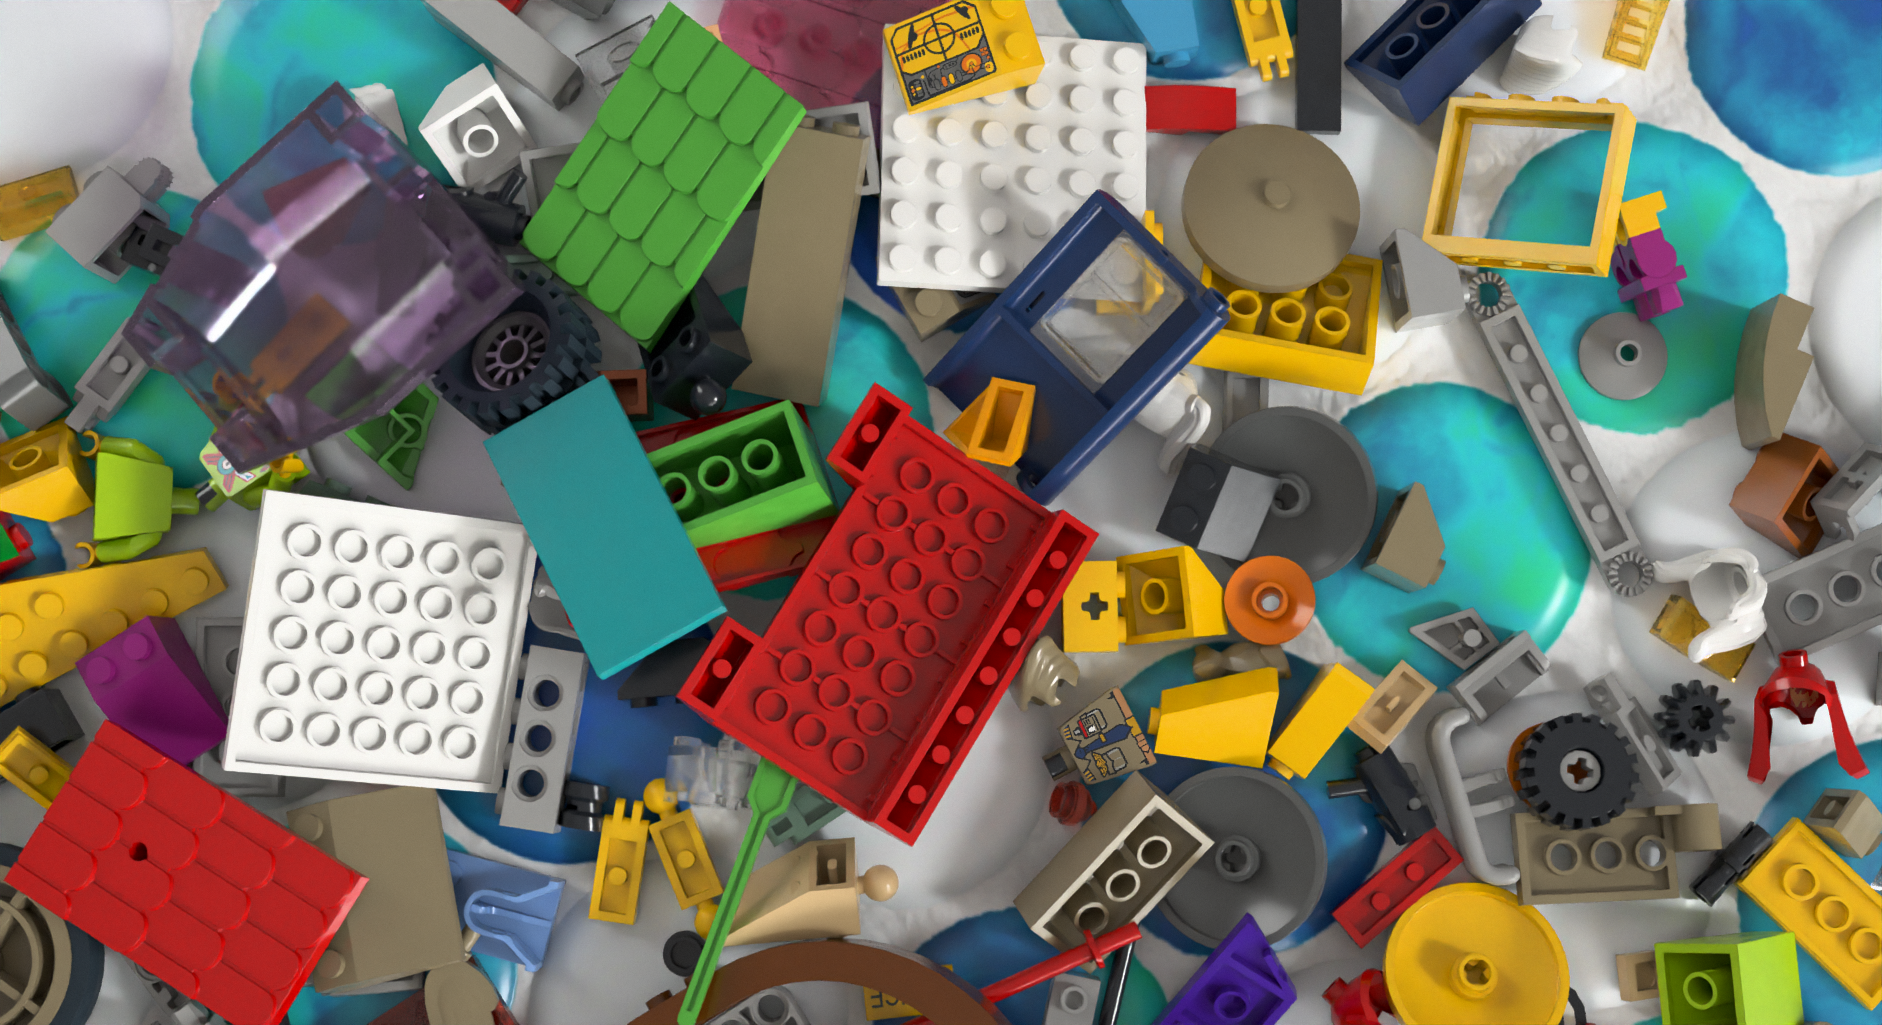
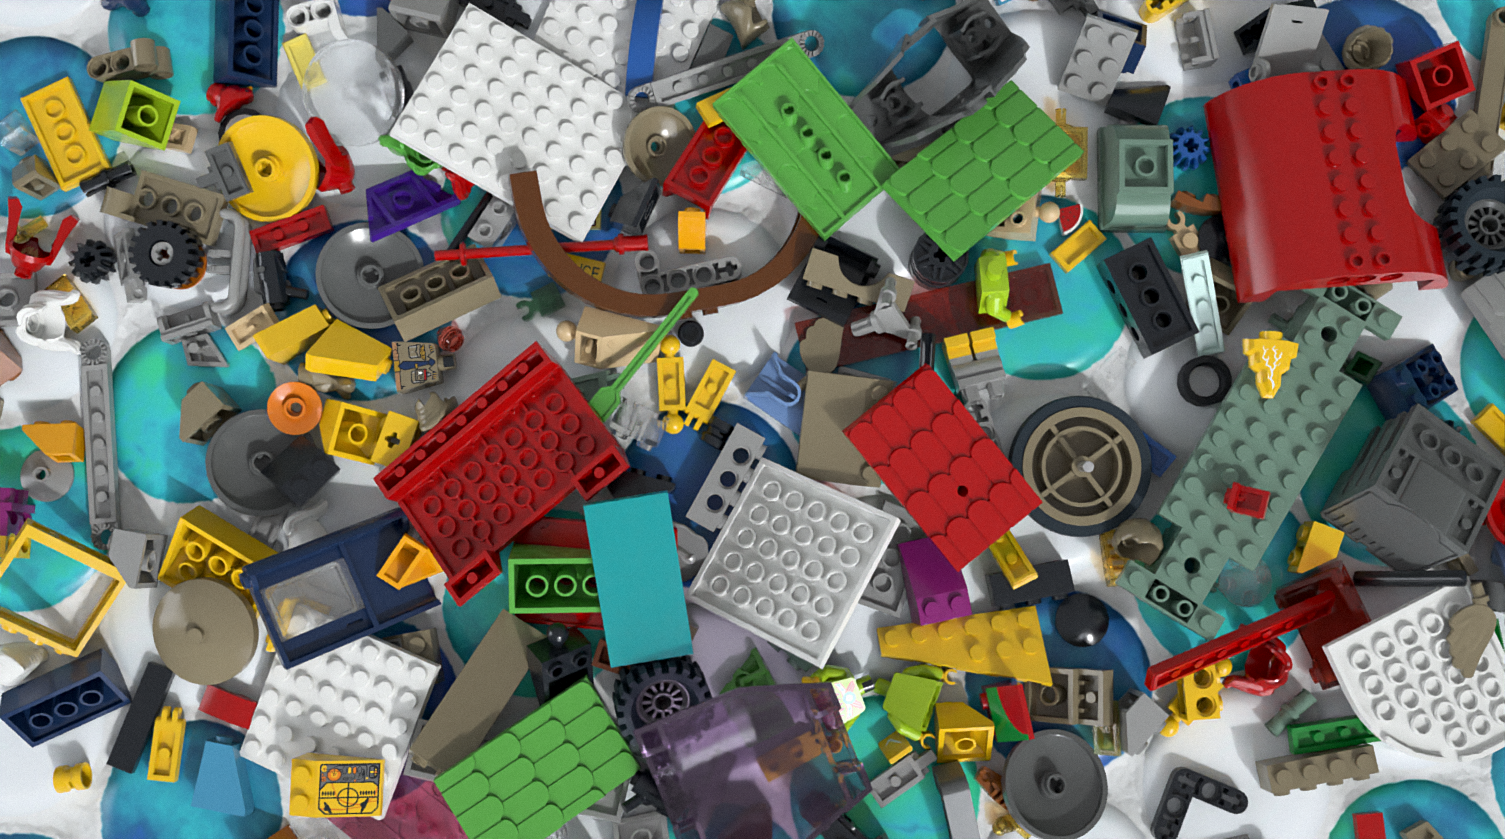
camera: 165 degrees left, 0 degrees up
none -> clear yellow arm [14,216,49,243]
none -> light orange slope [22,420,85,463]
none -> dark grey hinge [196,142,254,202]
none -> clear green plate [516,281,566,322]
none -> yellow slope [878,731,913,764]

